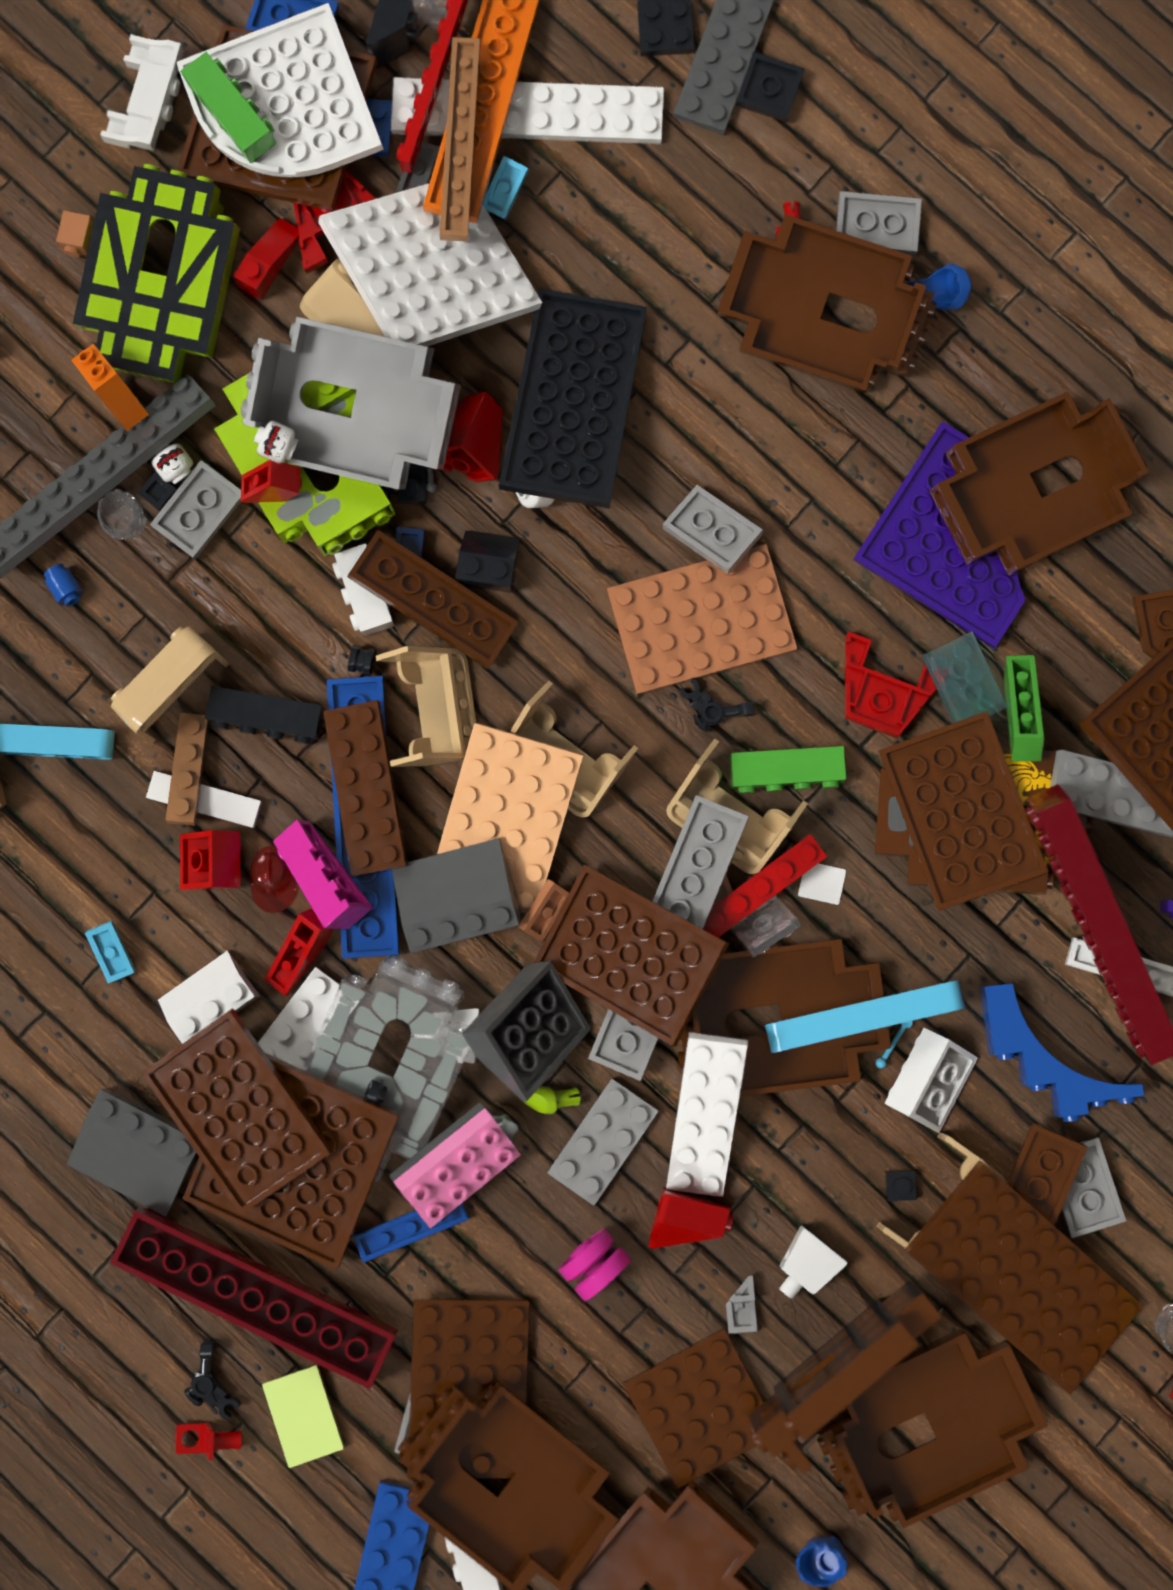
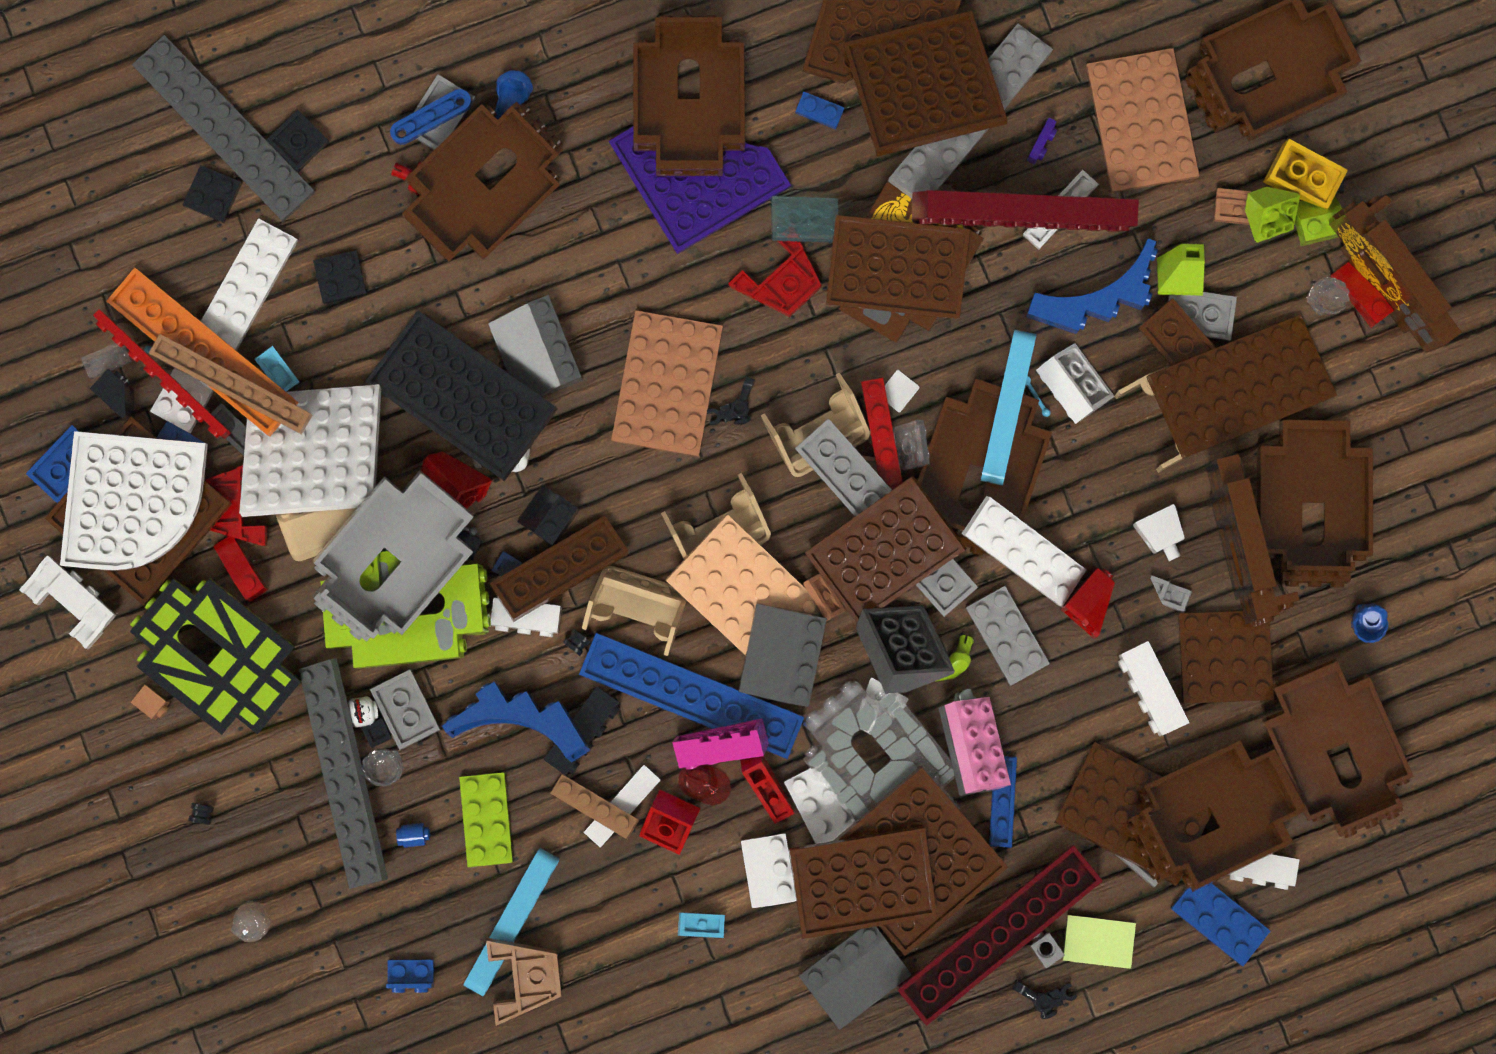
camera: 65 degrees left, 0 degrees up
orange window [71,343,149,431] -> none
tan windscreen [111,626,230,744] -> none
red bracket [175,1423,241,1460] -> none
bright green brick [180,51,277,164] -> none
red slope [241,460,302,503] -> none
white head [253,421,298,464] -> none
reddish brown plate [323,700,408,877] -> none
black plate [364,1079,387,1105] -> none
dark pink wheel [558,1227,631,1302] -> none
light grey plate [663,485,763,575] -> none
bright green brick [729,746,846,794] -> none
black plate [885,1170,917,1201] -> none
bright green brick [1004,655,1044,762] -> none
none -> black plate [313,250,367,304]
none -> blue plate [390,89,472,145]
none -> blue arch [442,682,590,763]
none -> lime plate [459,773,513,867]
none -> dark grey slope [488,295,583,397]
none -> blue plate [795,92,844,130]
none -> light grey brick [1029,932,1065,968]
none -> white slope [1118,641,1189,736]
none -> lime slope [1157,244,1205,296]

